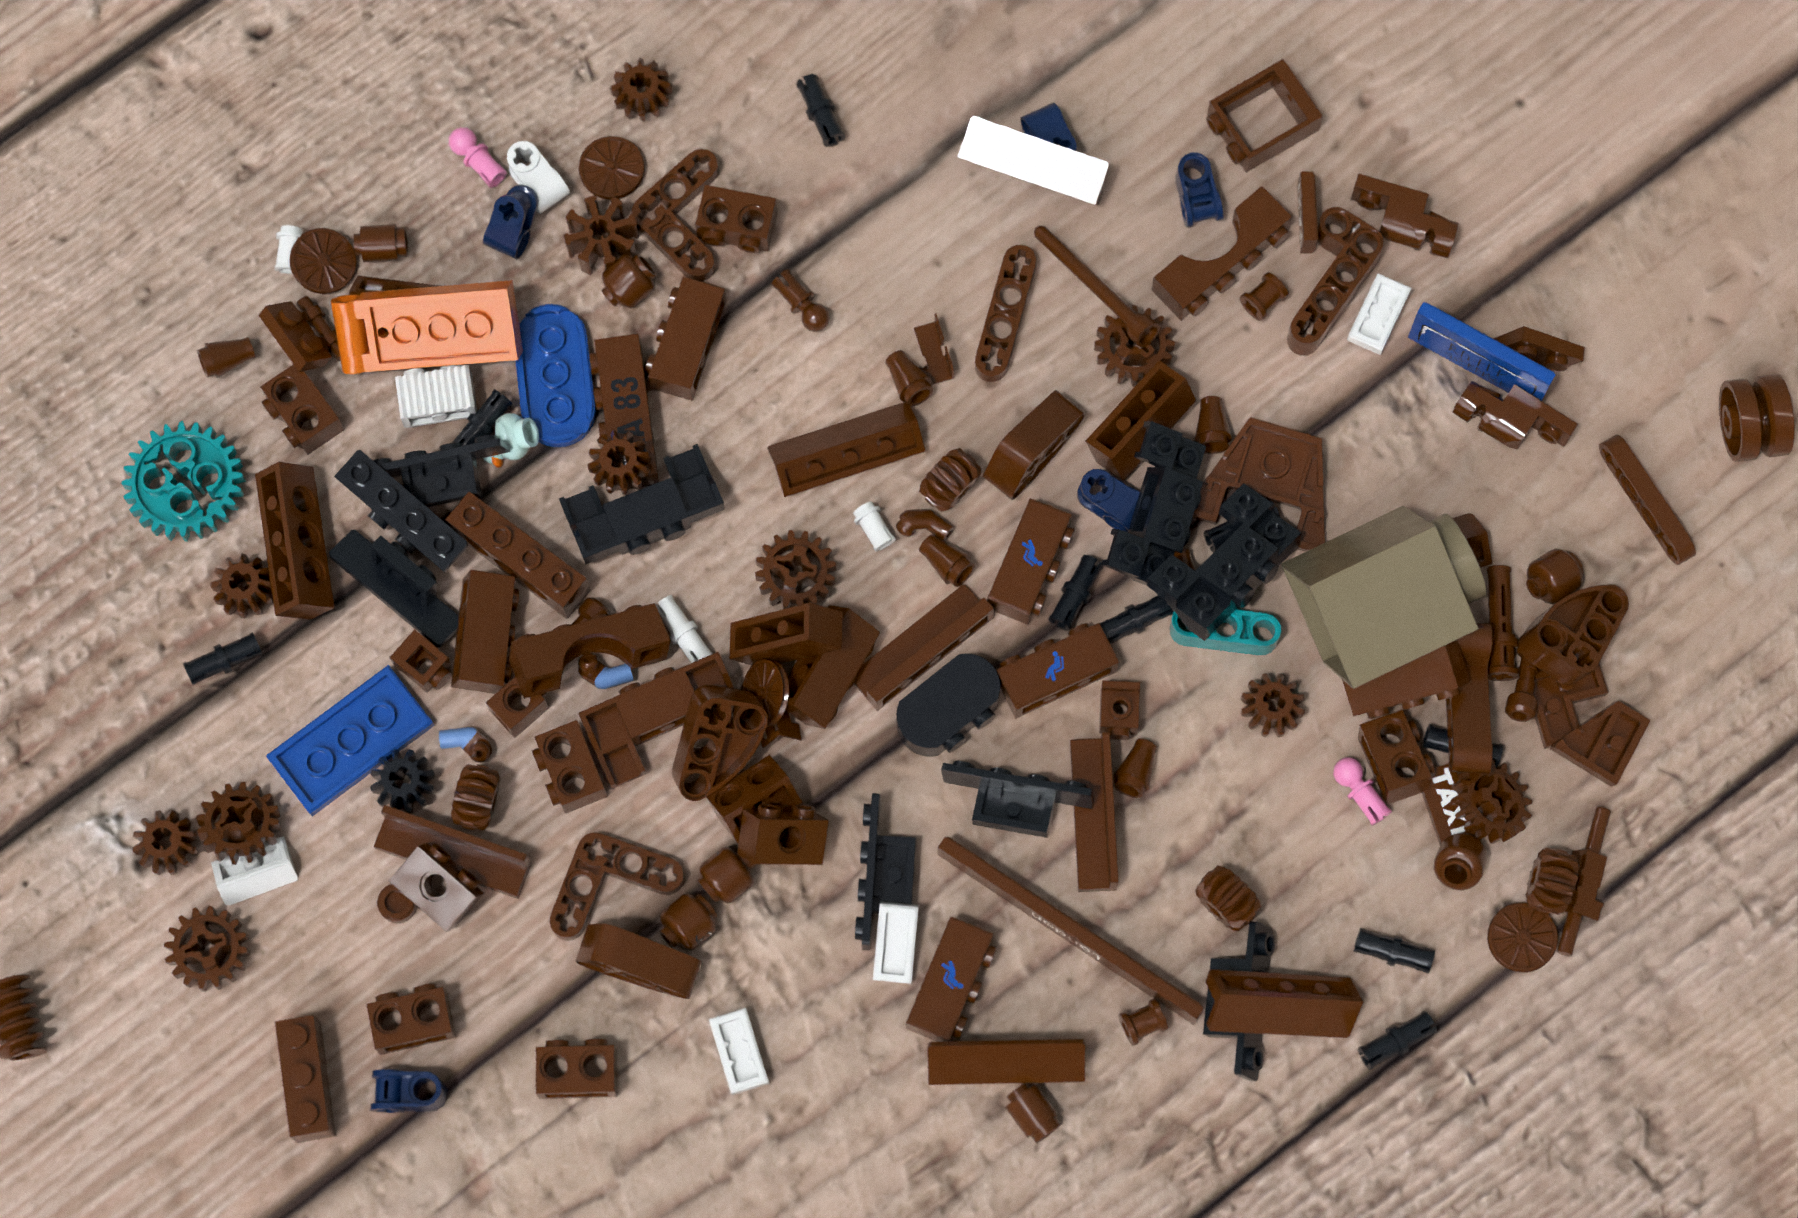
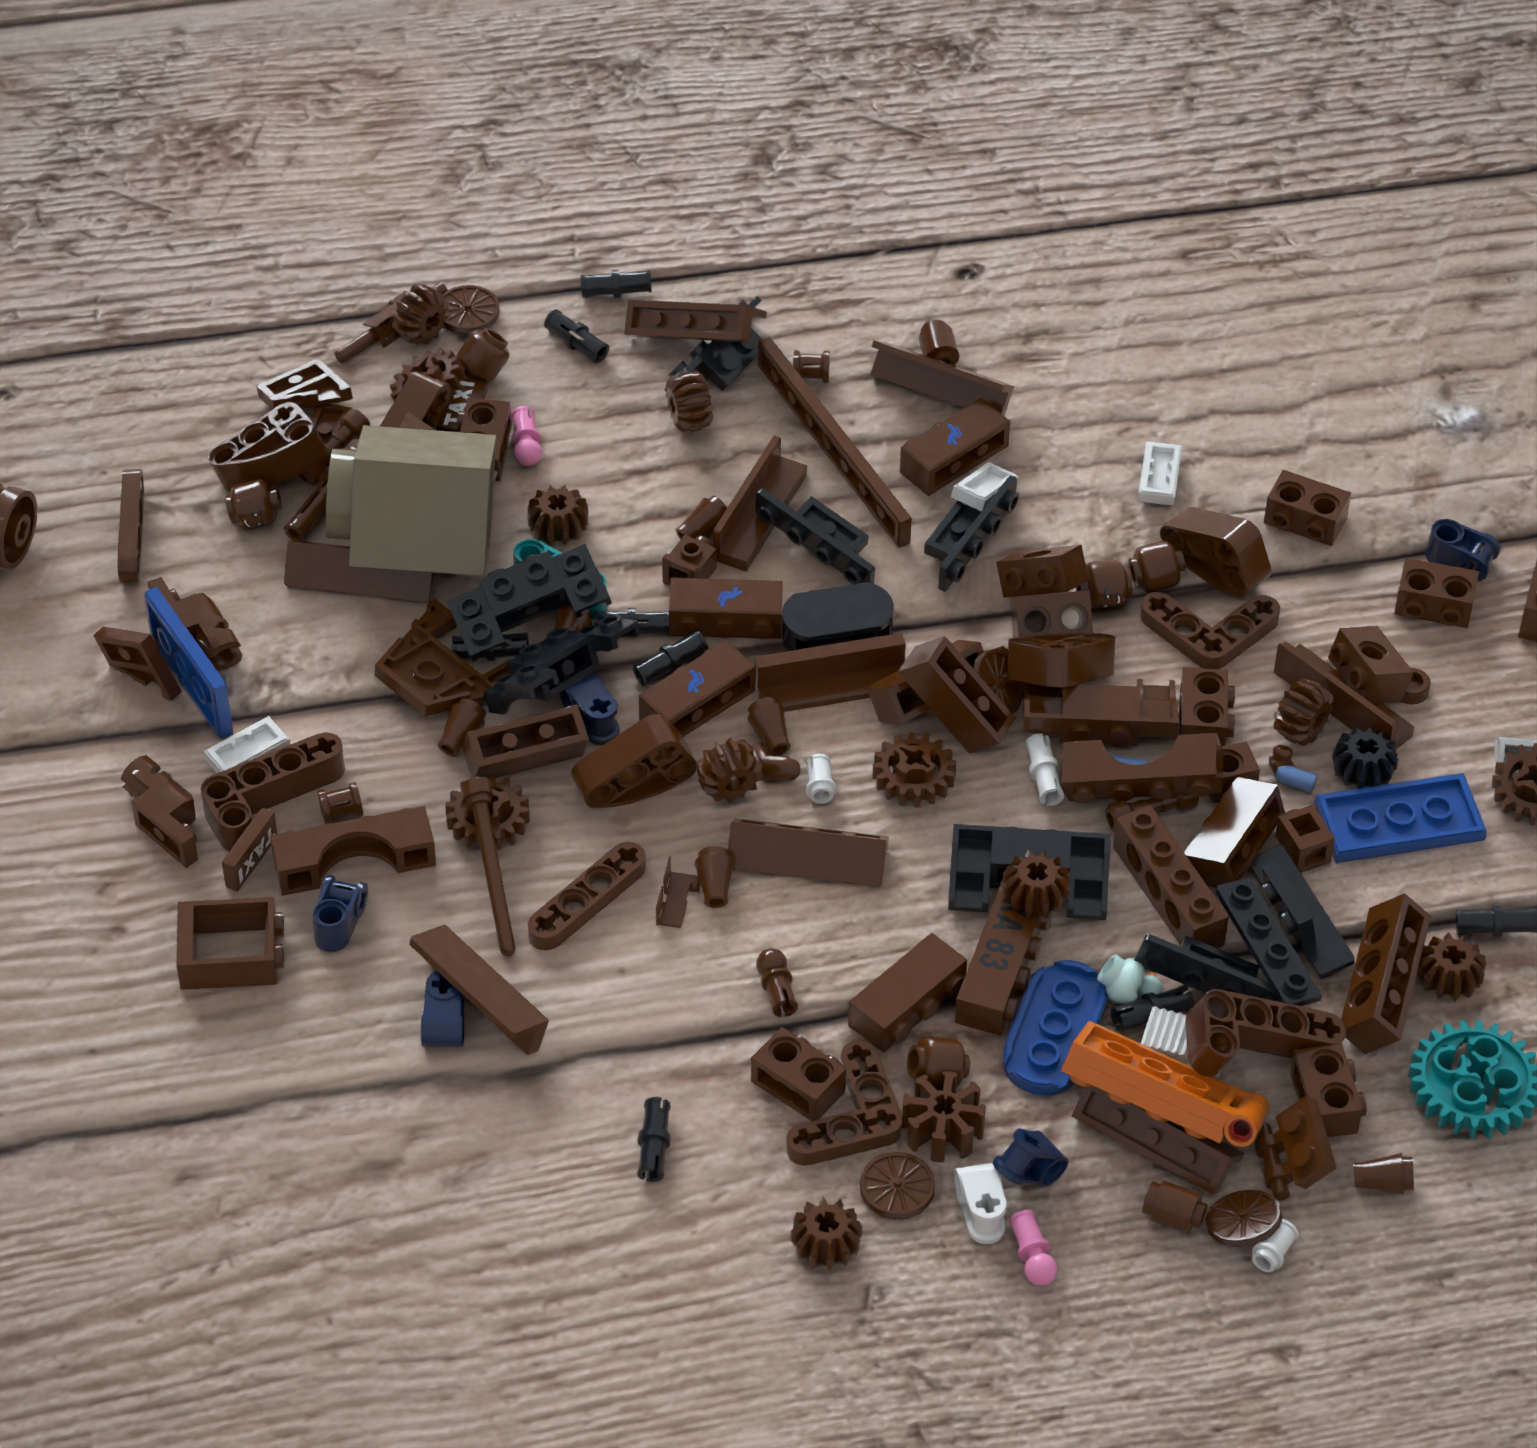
camera: 155 degrees left, 25 degrees down
none -> reddish brown beam [1185,989,1346,1077]

